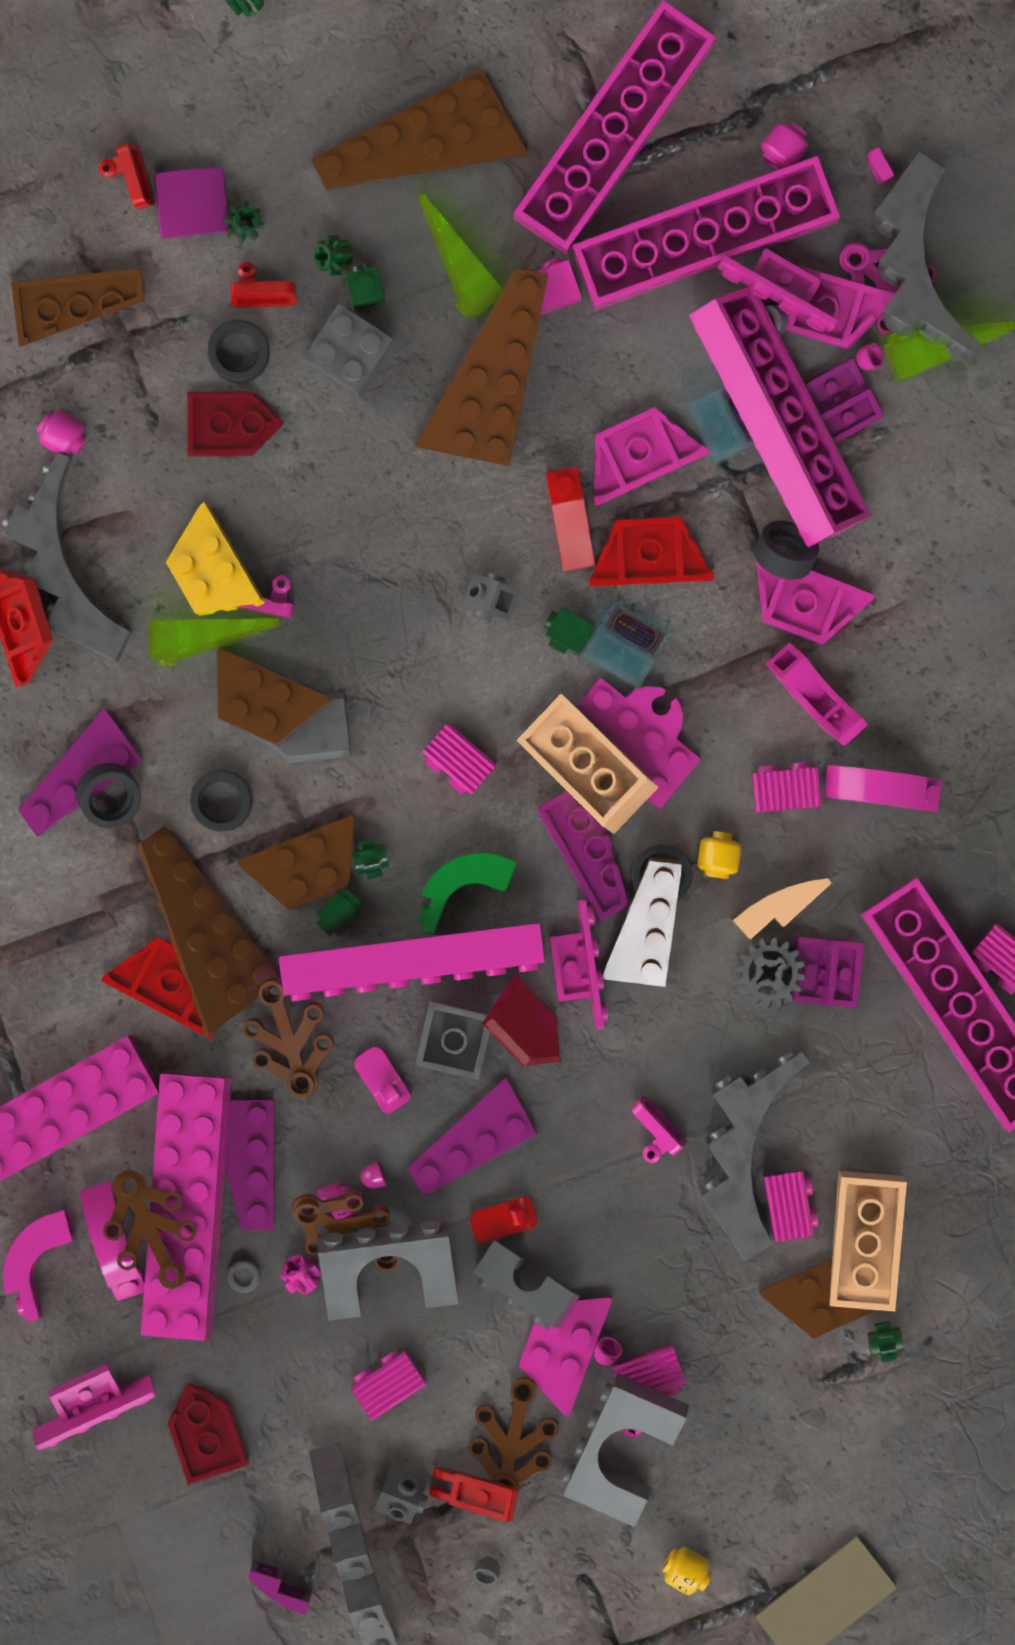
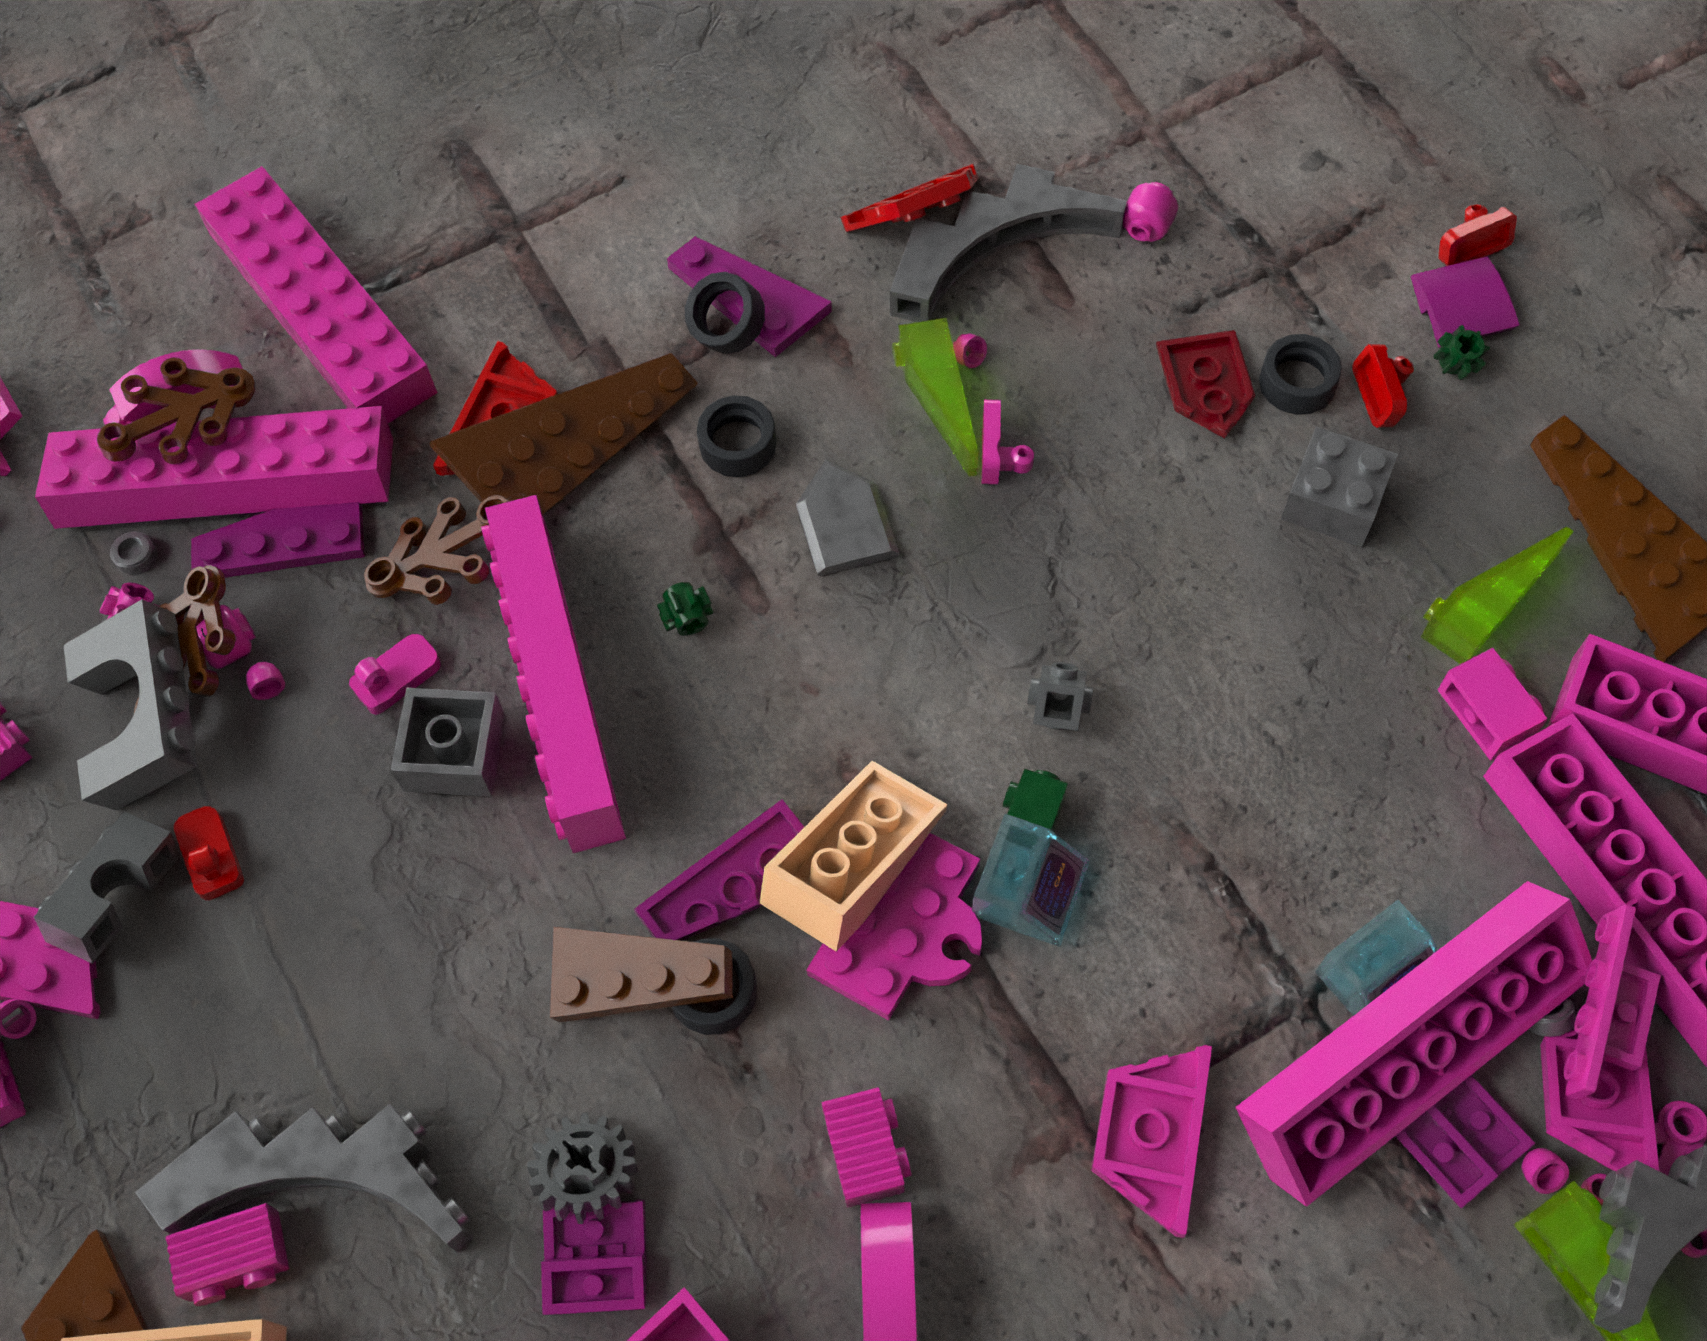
camera: 85 degrees right, 25 degrees down
dark pink arch [3,1208,76,1323] -> none
reddish brown wing [11,268,145,347] -> none
yellow wing [166,502,265,616] -> none
reddish brown wing [217,648,332,746] -> none
reddish brown wing [237,814,355,910] -> none
dark green gear [314,235,354,276] -> none
dark green brick [316,888,364,936] -> none
dark green brick [345,263,386,311] -> none
magenta wing [407,1077,537,1196] -> none
reddish brown wing [414,267,548,466] -> none
green arch [418,853,517,935] -> none
dark pink brick [422,723,497,796] -> none
dark red tile [482,974,561,1066] -> none
slope [545,467,595,572] -> none
dark pink bracket [549,899,608,1030] -> none
red wing [589,517,714,587] -> none
dark pink wing [594,407,709,507] -> none
dark pink piece [631,1095,687,1163] -> none
yellow head [697,831,742,880] -> none
light nougat slope [732,878,831,939] -> none
black tyre [754,520,820,580] -> none
dark pink arch [766,642,868,747] -> none
none -> dark pink hinge [951,333,987,368]

